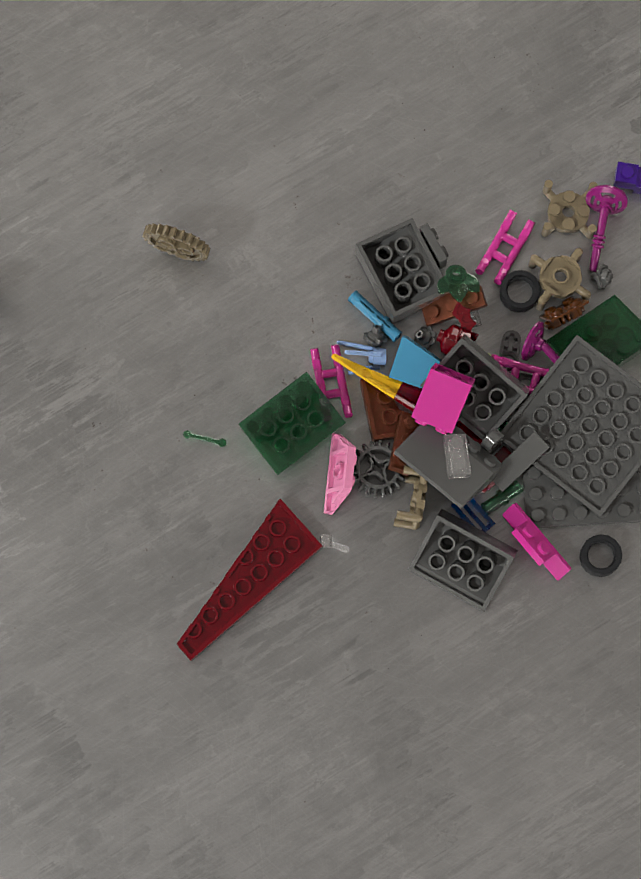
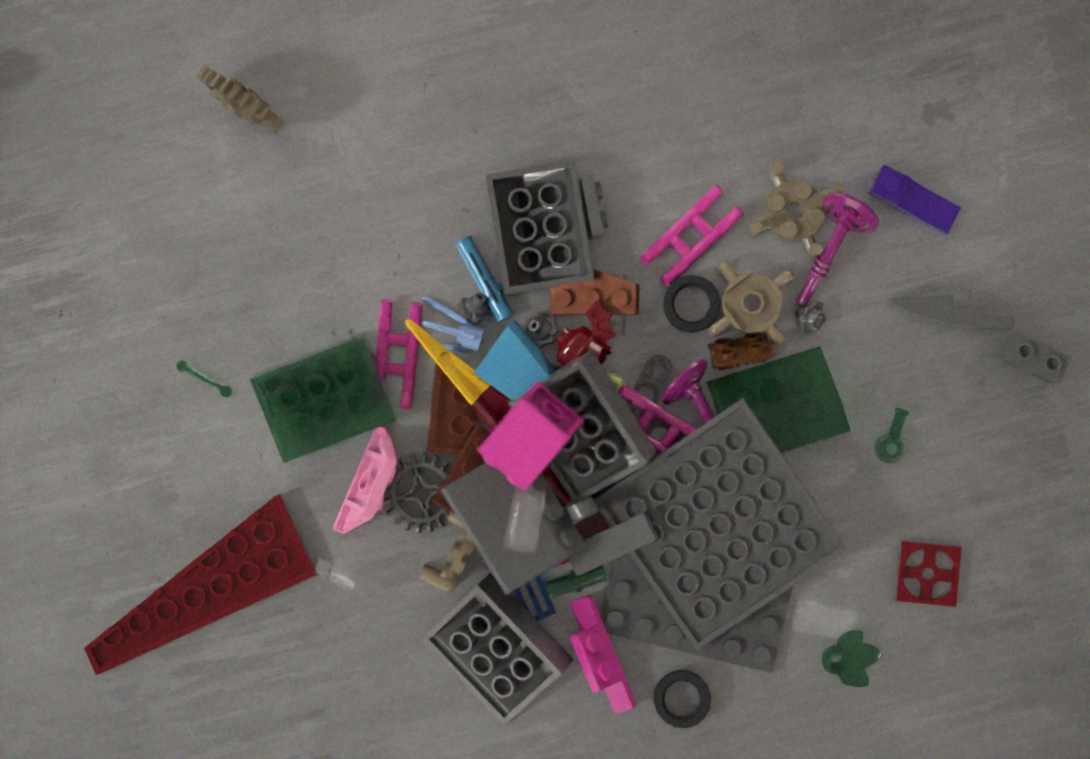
camera: 15 degrees right, 10 degrees up
clear green plate [437,265,480,302] -> none

